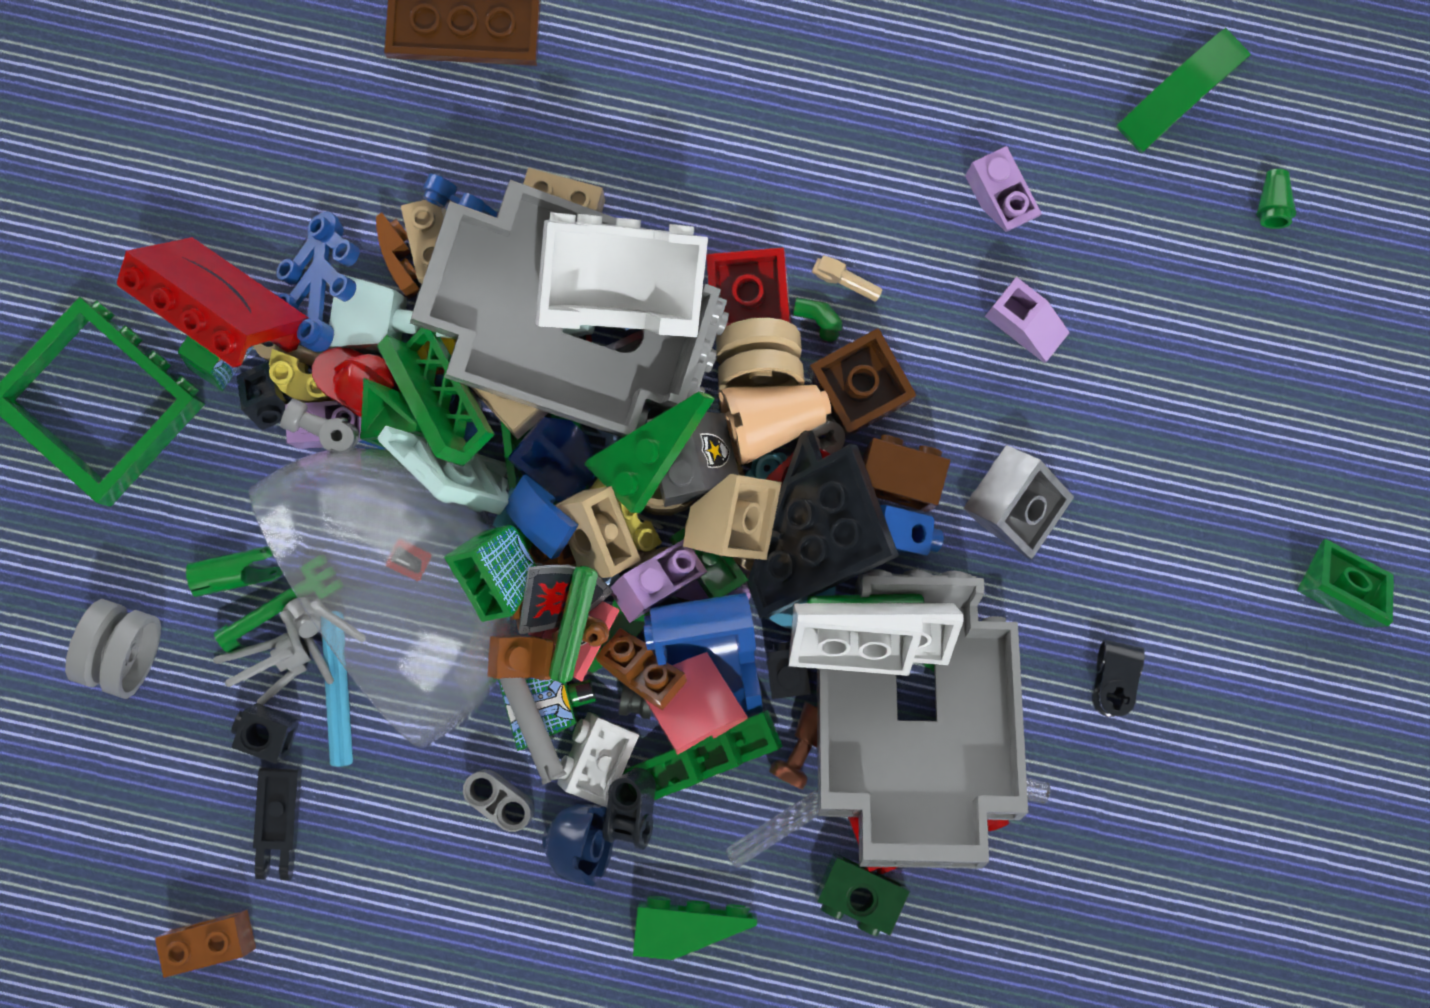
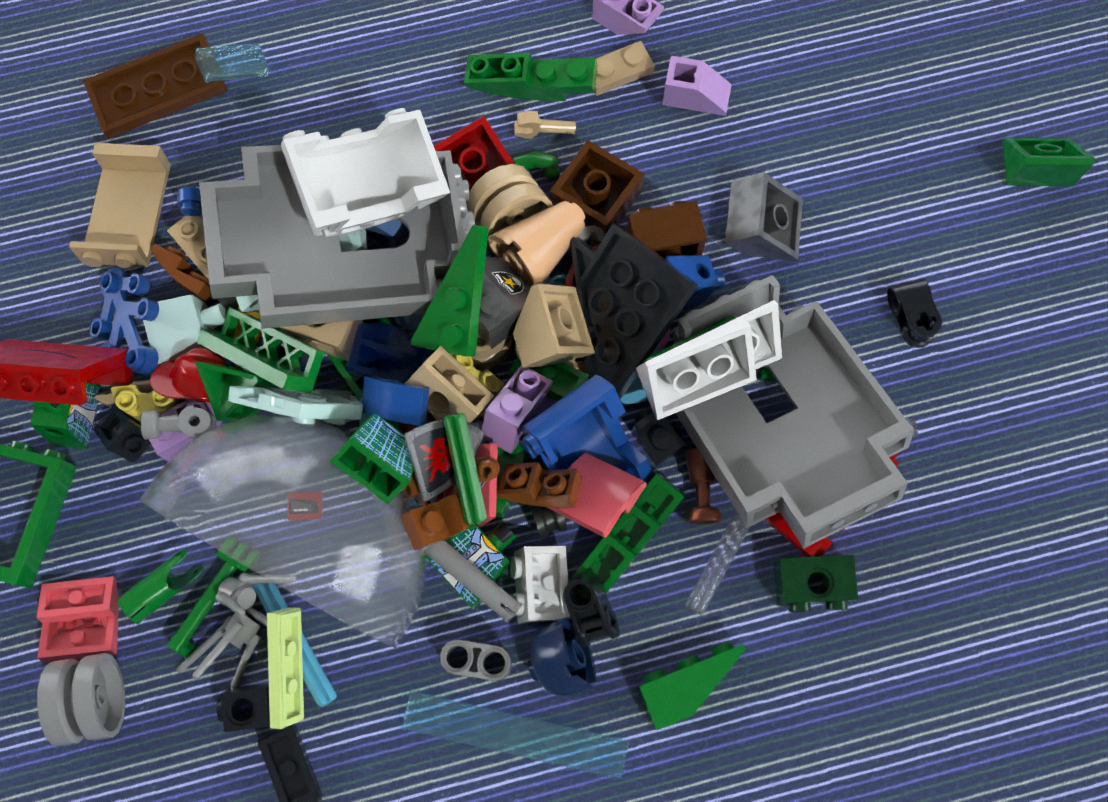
camera: 20 degrees left, 10 degrees down
none -> coral slope [36,576,118,663]
none -> tan panel [69,143,171,269]
none -> clear light blue tile [195,43,269,82]
none -> yellowish green tile [267,607,304,729]
none -> clear light blue tile [401,691,629,780]
none -> green slope [464,52,598,101]
none -> tan plate [595,41,655,96]

